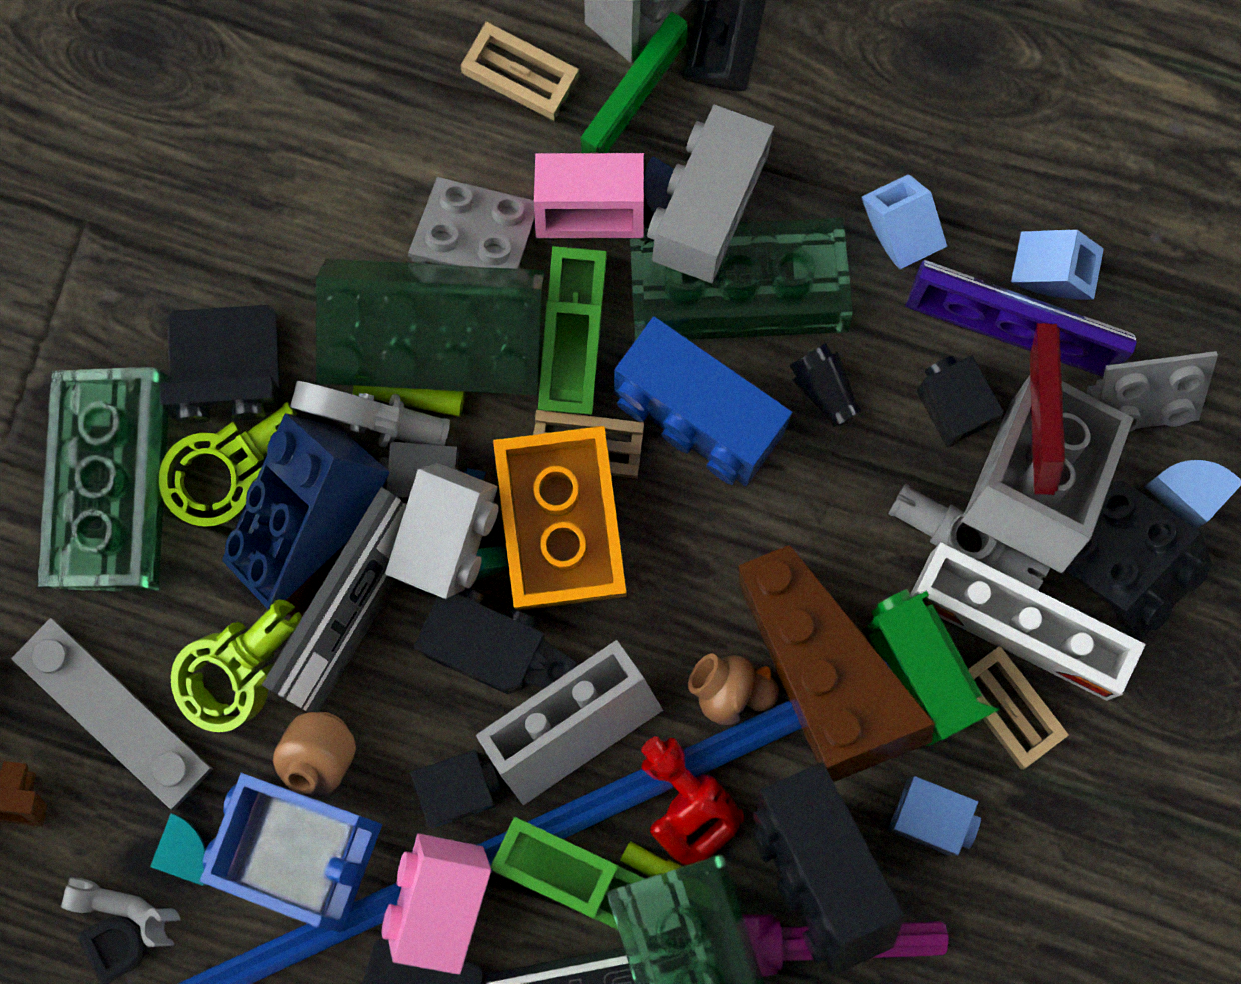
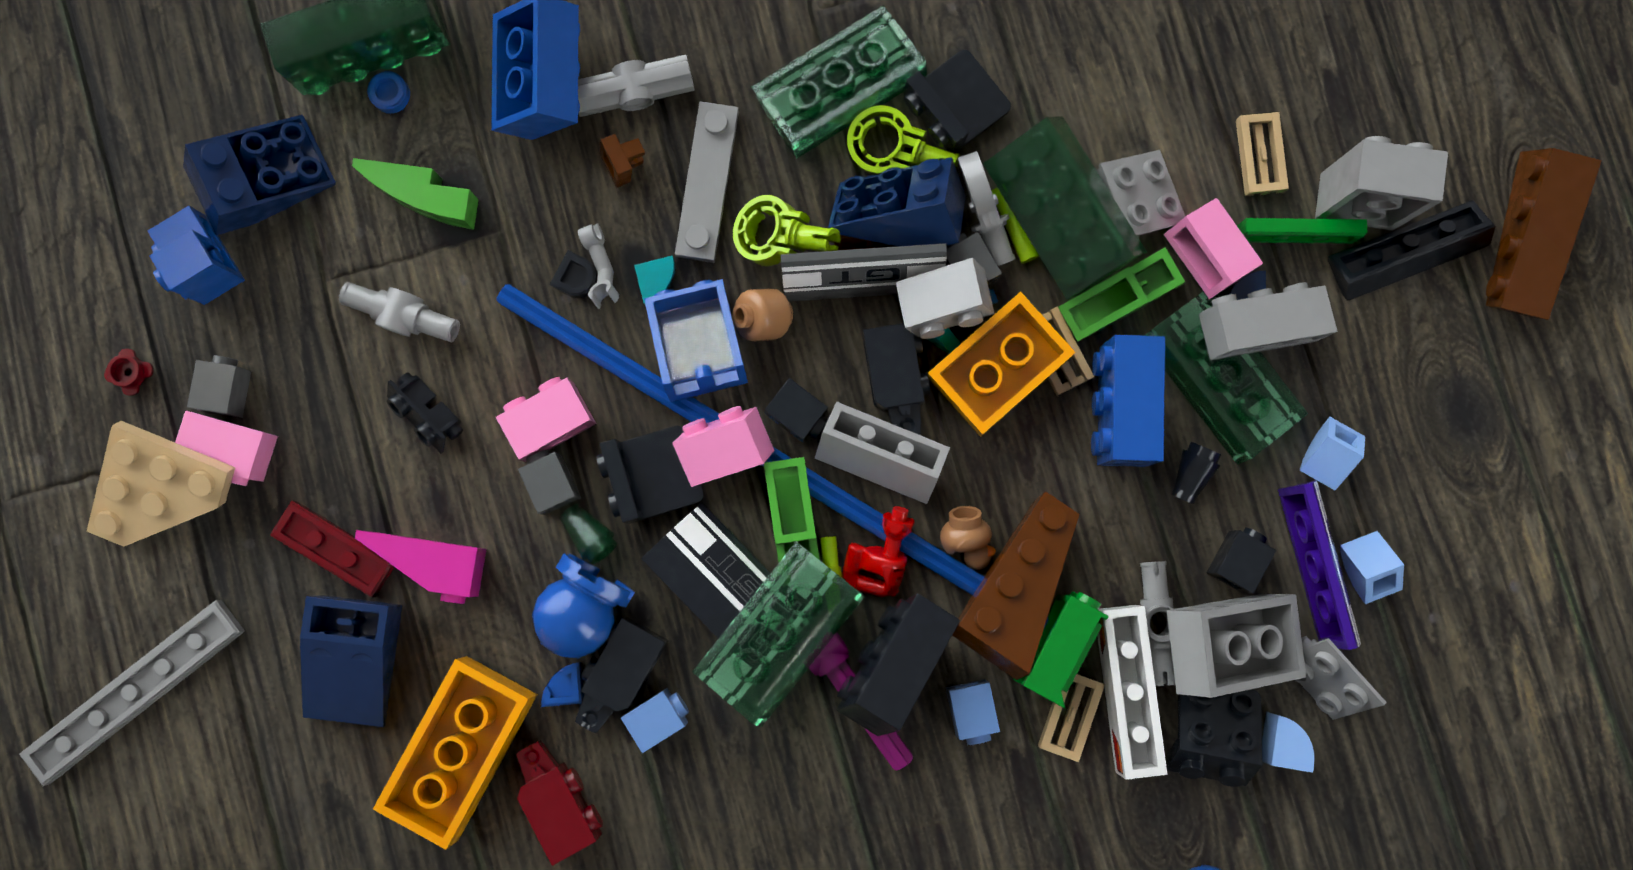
camera: 60 degrees right, 5 degrees up
dark red tile [1030,323,1065,495] -> none

